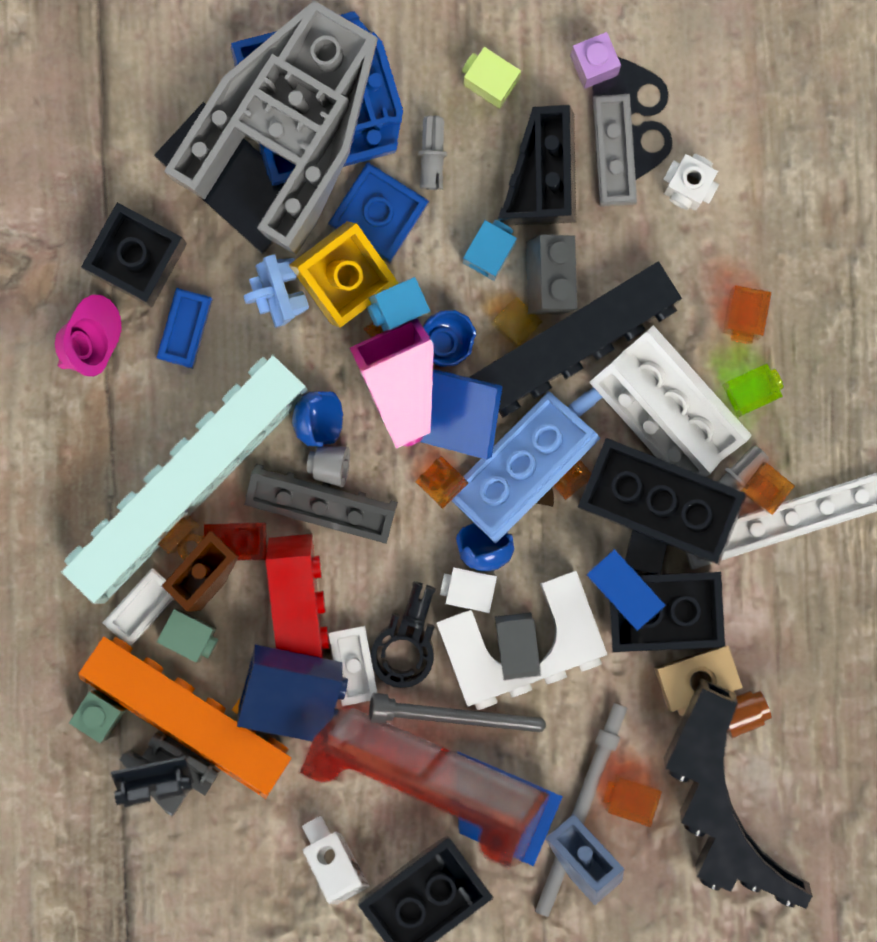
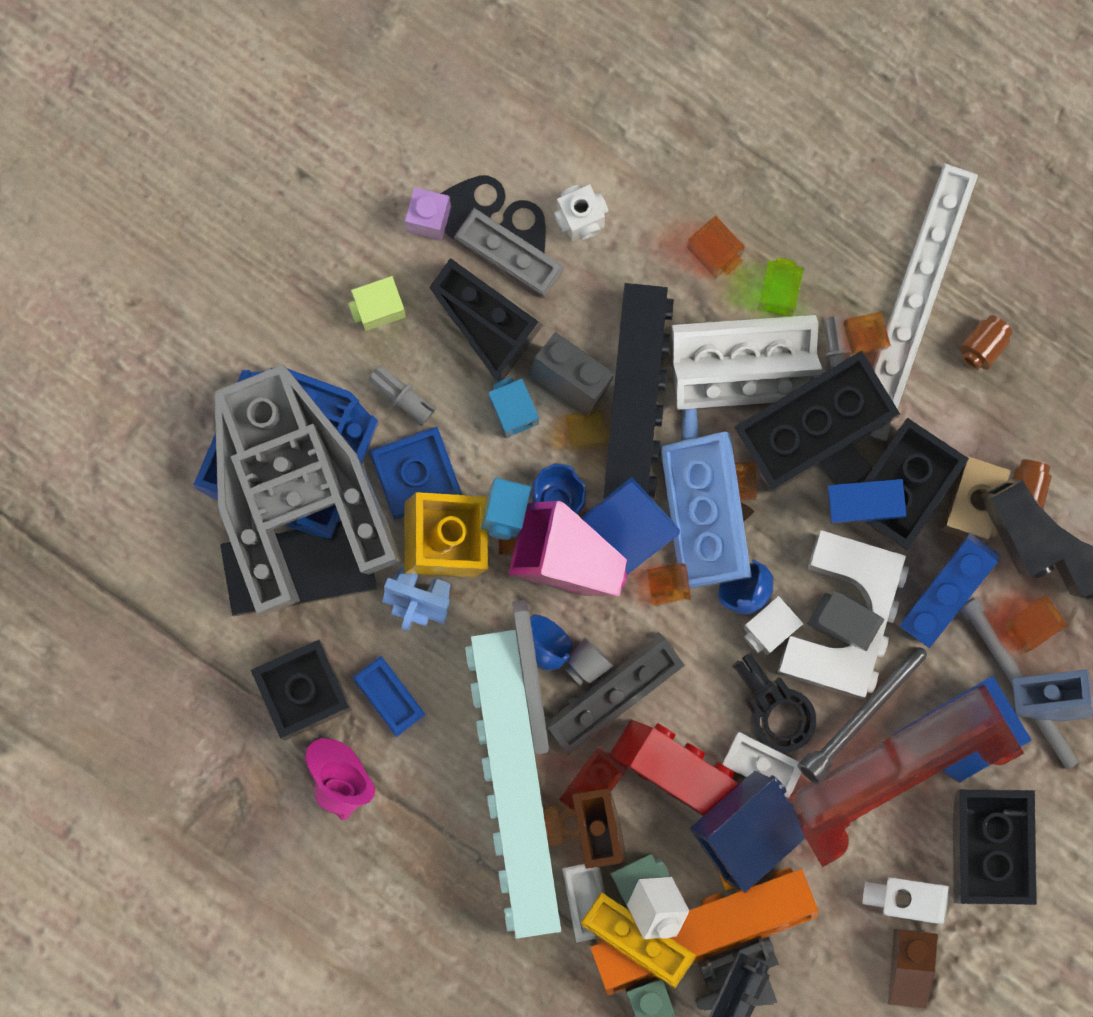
camera: 50 degrees left, 5 degrees down
none -> light grey tile [512,600,549,755]
none -> yellow tile [580,892,696,989]
none -> white brick [627,877,689,939]
none -> reddish brown slope [888,929,938,1008]
none -> blue brick [900,532,1000,648]
none -> dark orange brick [960,315,1013,370]

